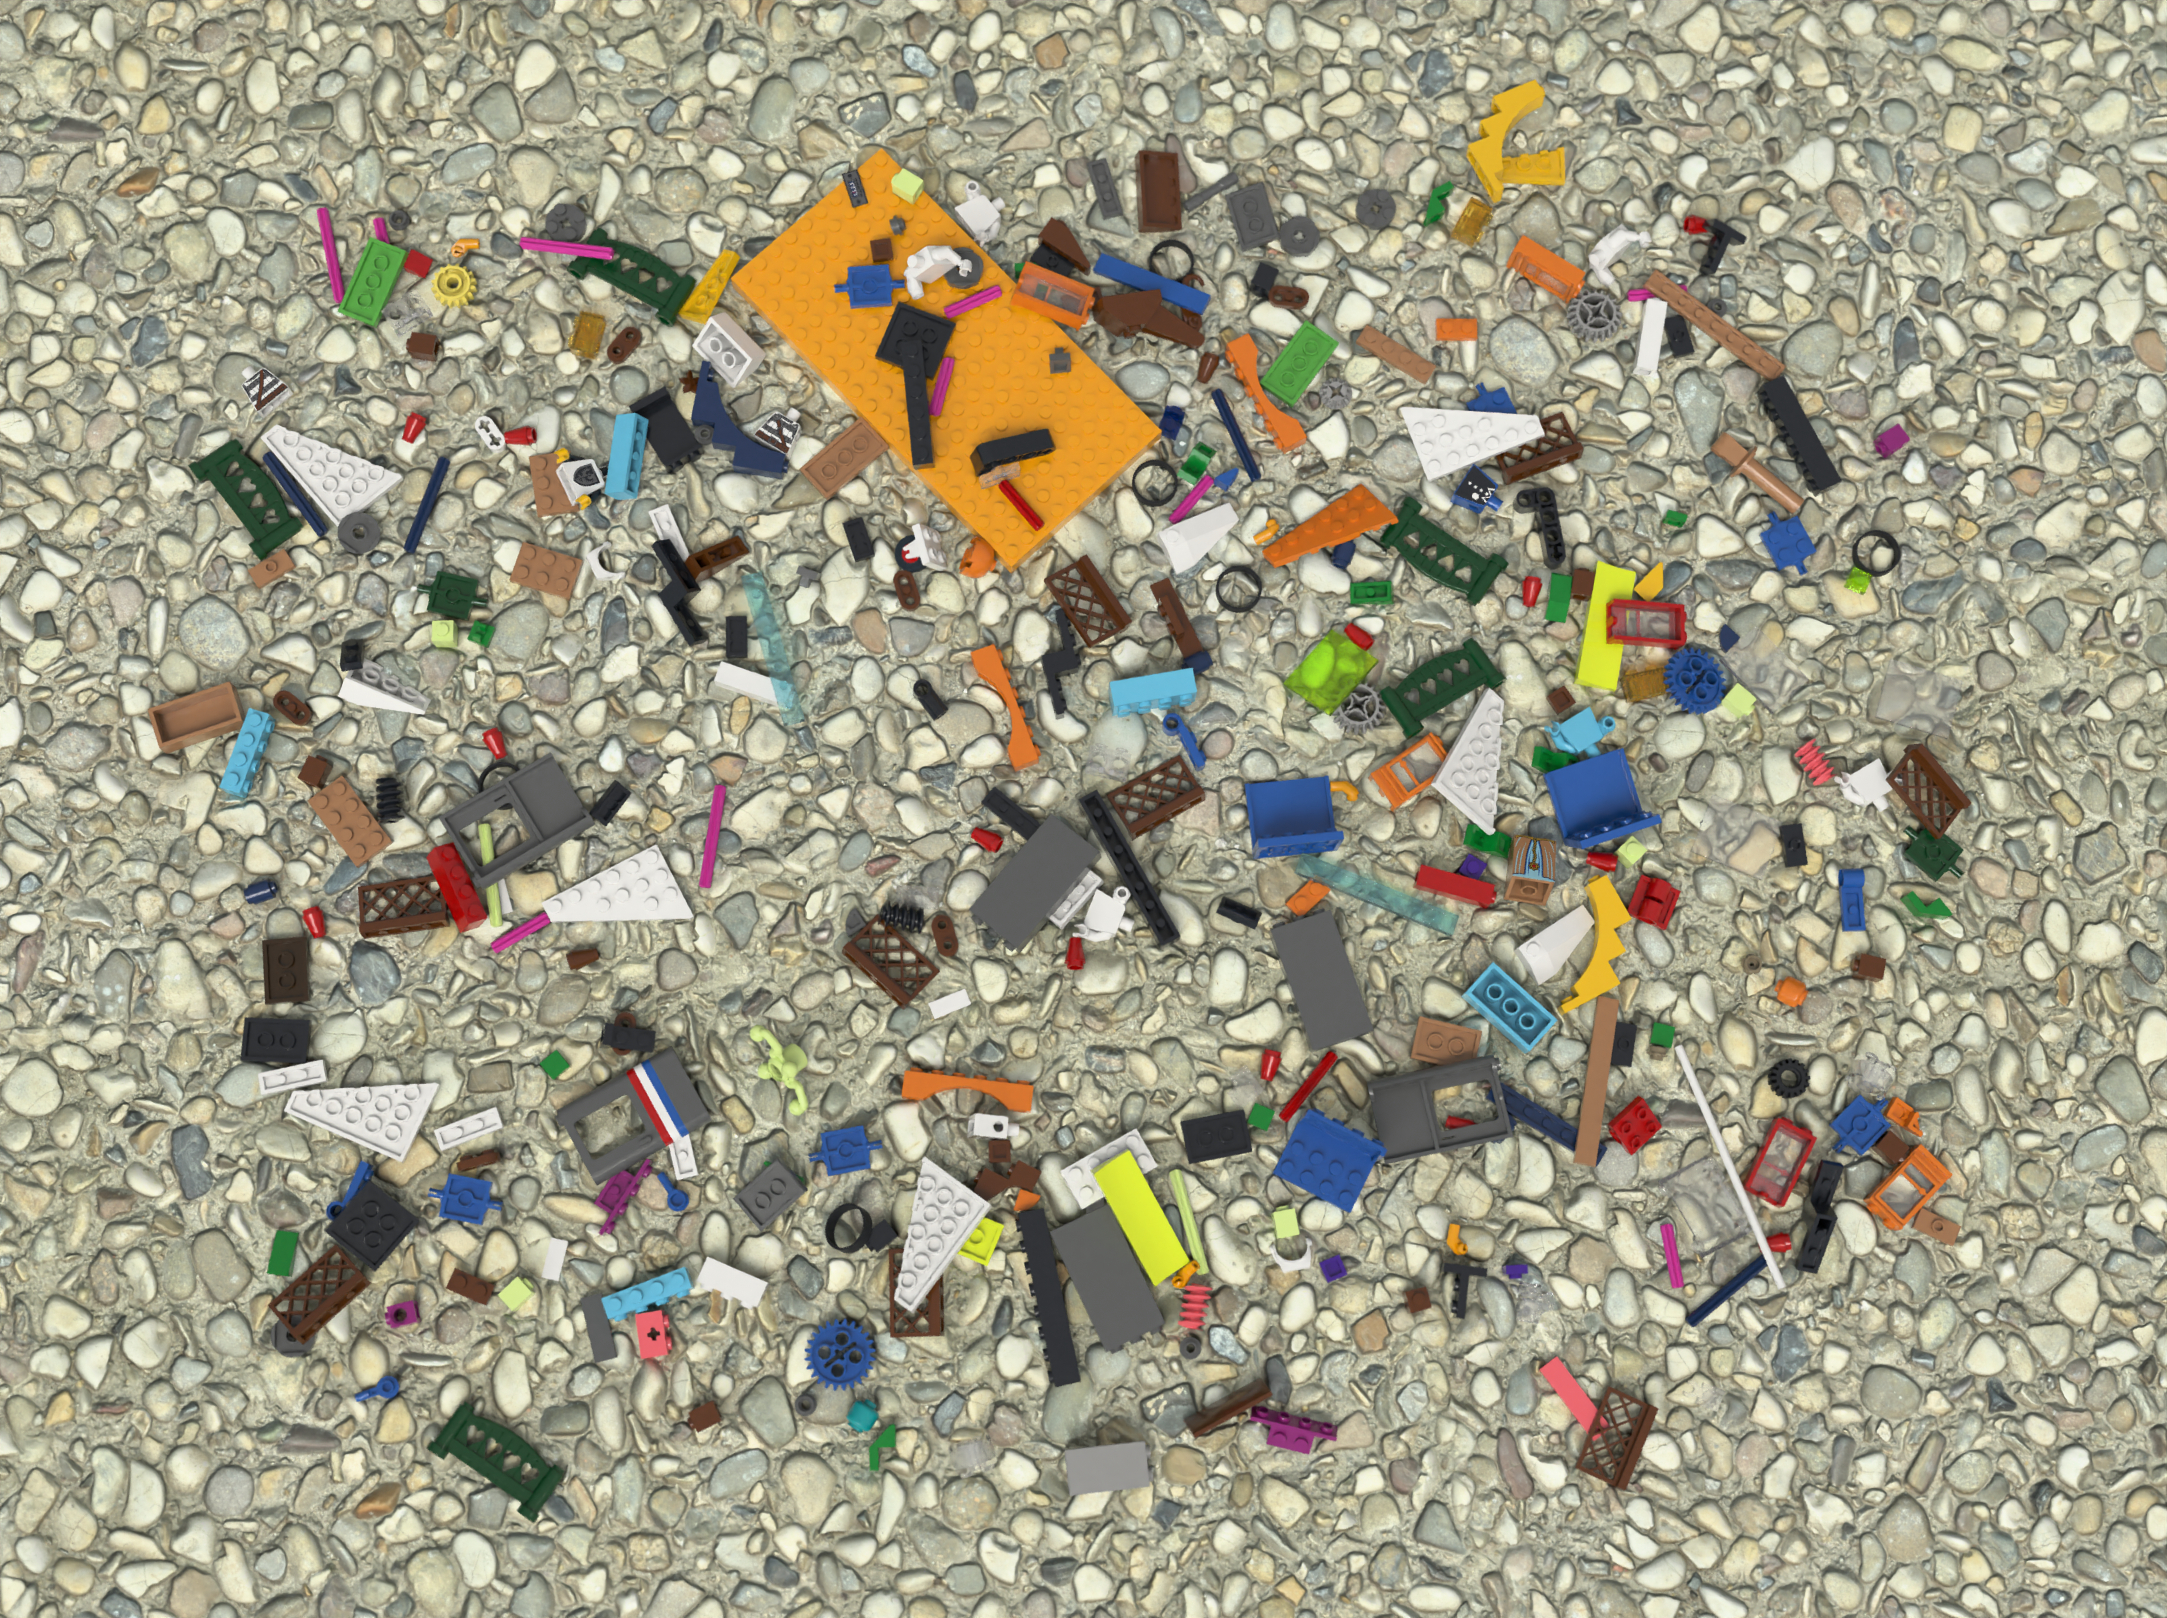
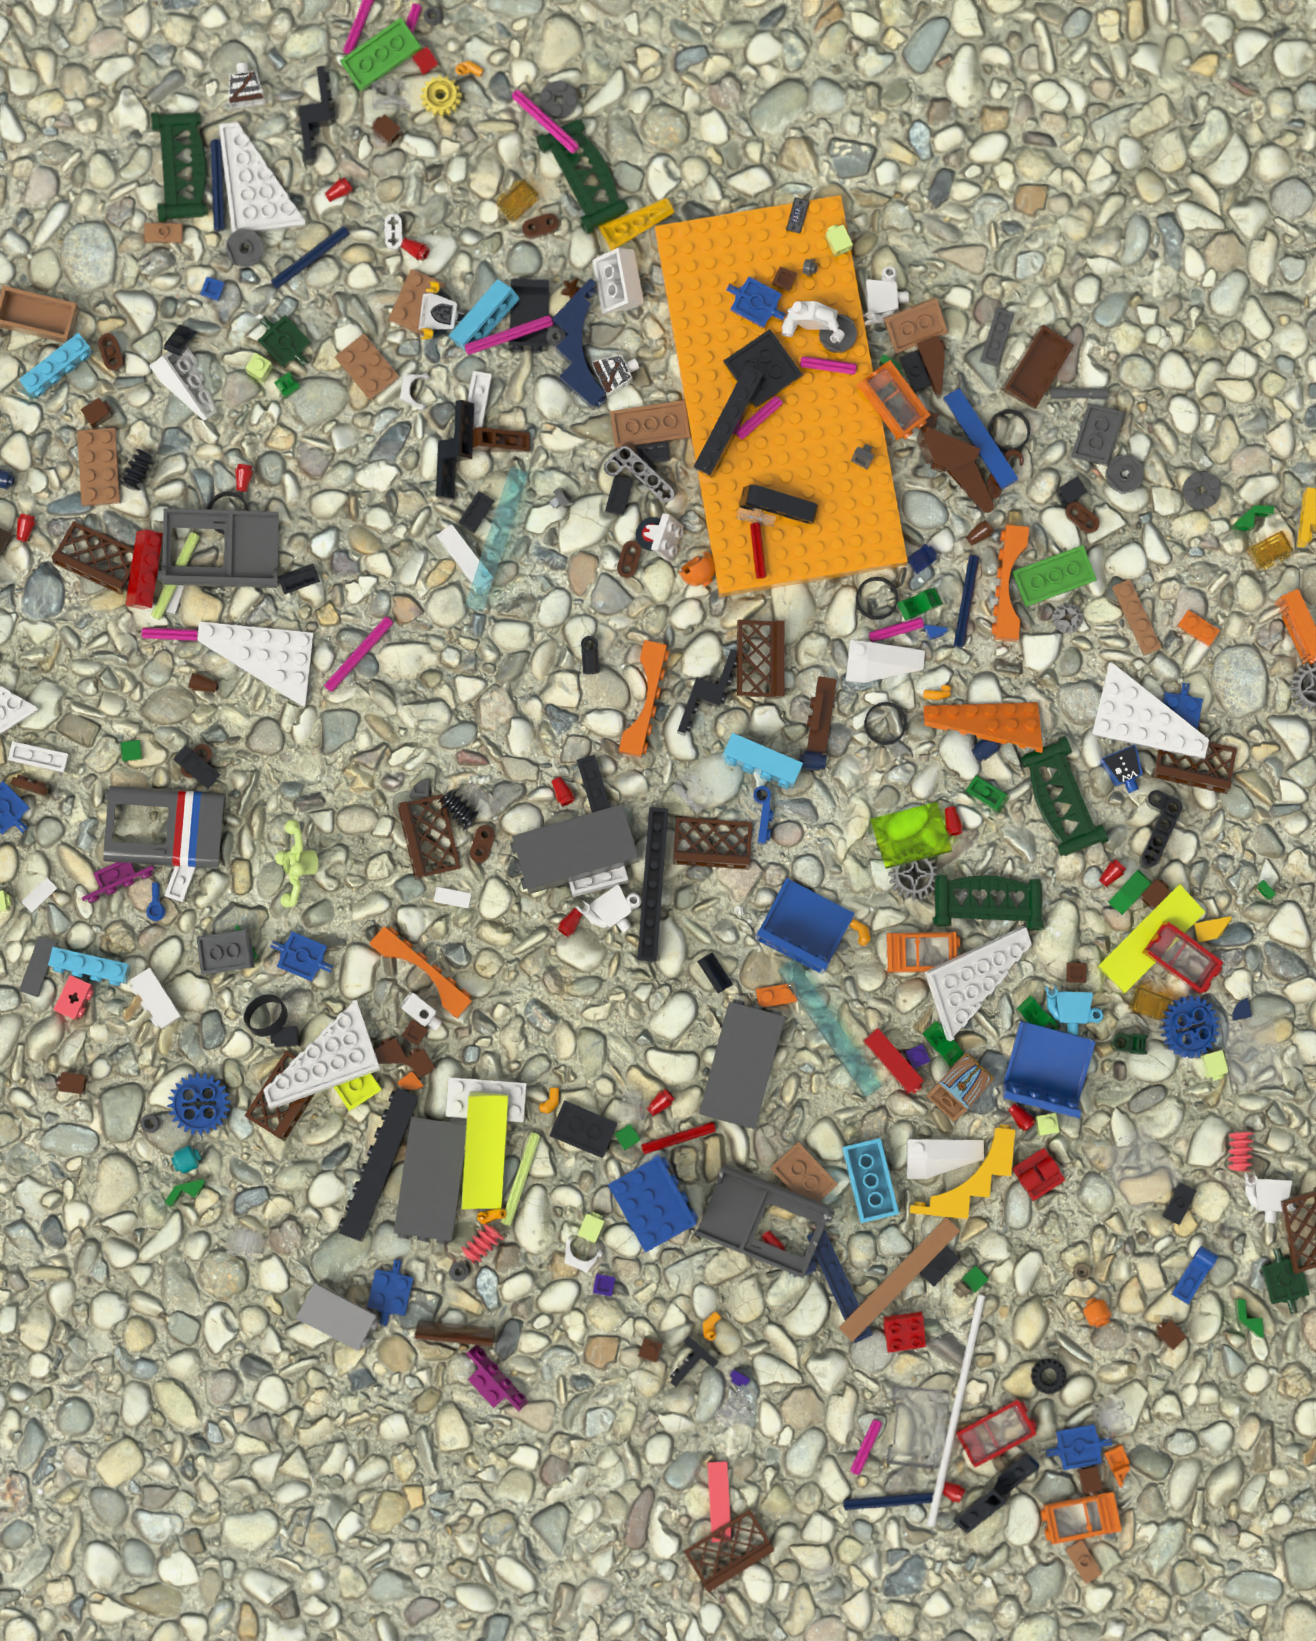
camera: 40 degrees right, 5 degrees up
none -> blue plate [200,276,225,302]
none -> black bracket [299,66,335,165]
none -> blue plate [367,1259,414,1326]
none -> dark pink axle [465,316,553,355]
none -> light orange arm [539,1088,559,1114]
none -> beam [604,442,678,502]
none -> black plate [636,441,671,466]
none -> medium nougat plate [883,297,948,354]
none -> dark green piece [1110,1034,1148,1055]

